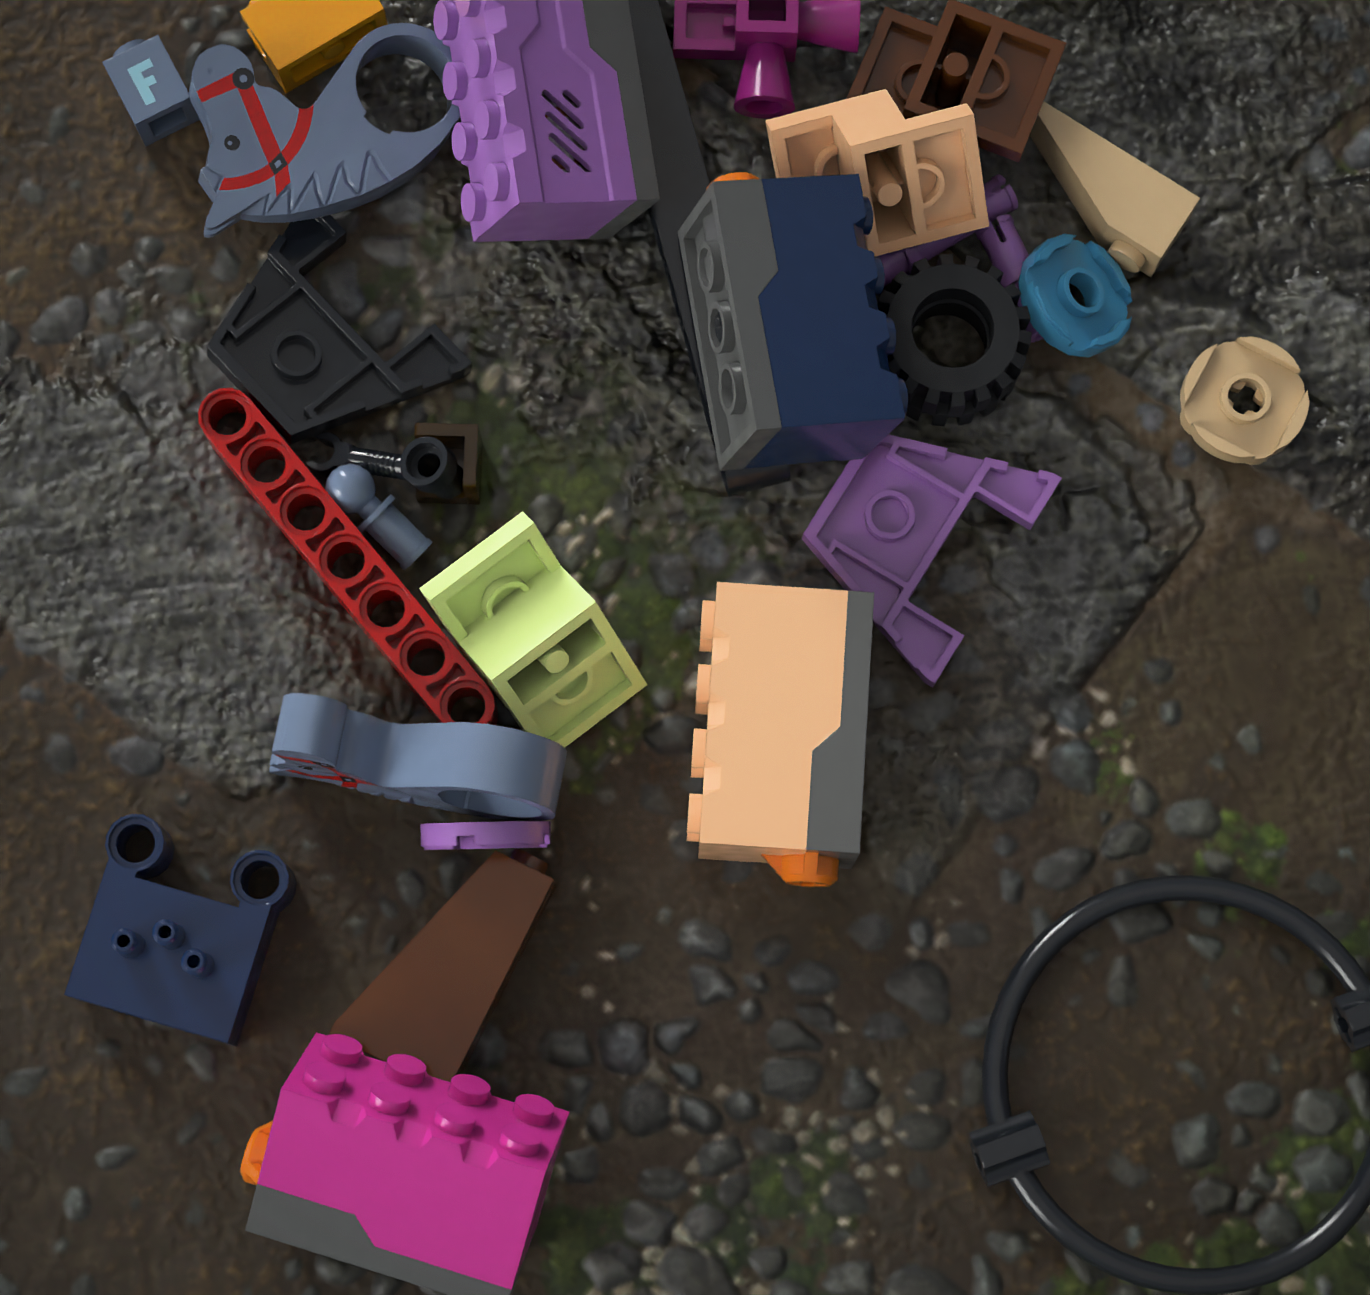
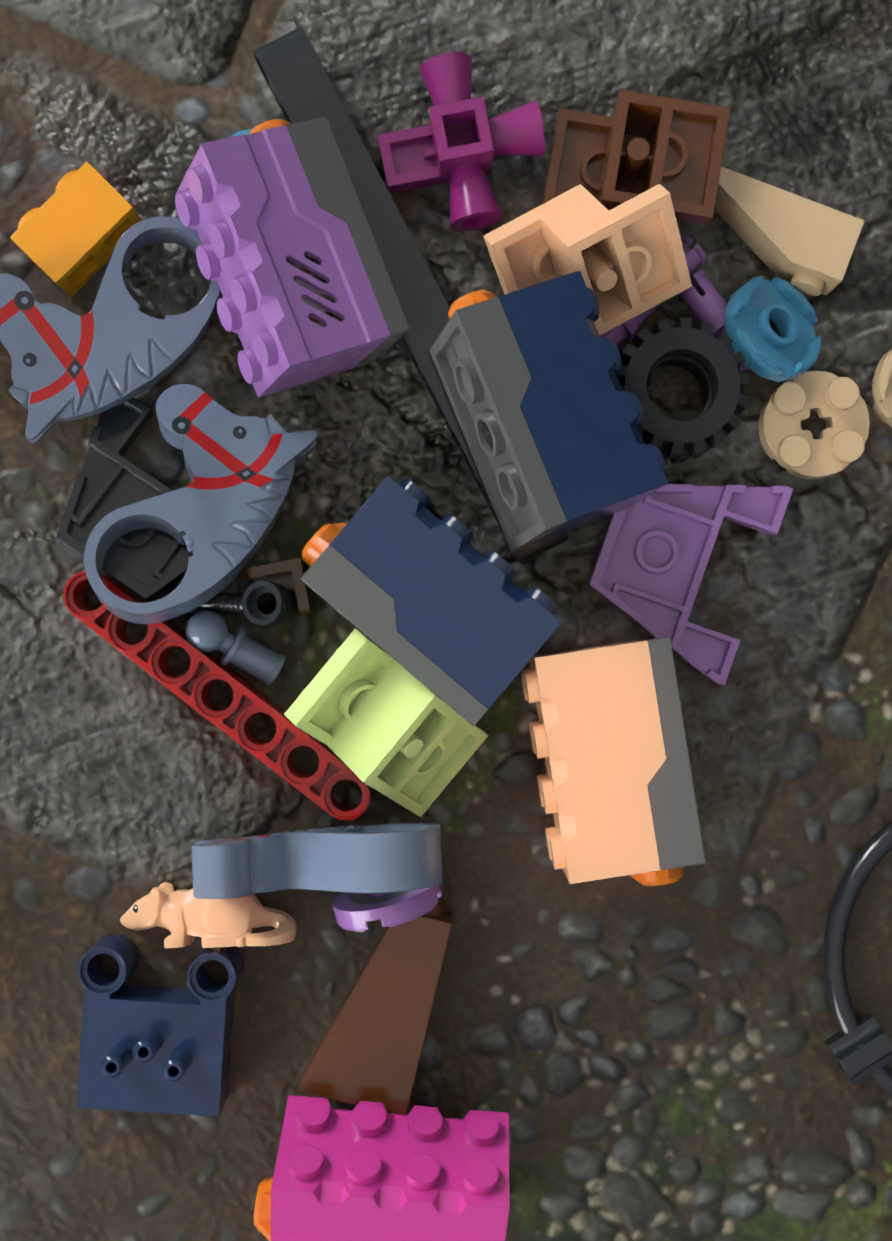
camera: 10 degrees left, 10 degrees up
none -> sand blue animal [84,384,317,624]
none -> light nougat animal [120,882,297,948]
none -> dark blue piece [300,475,562,727]
none -> tan plate [758,371,870,479]

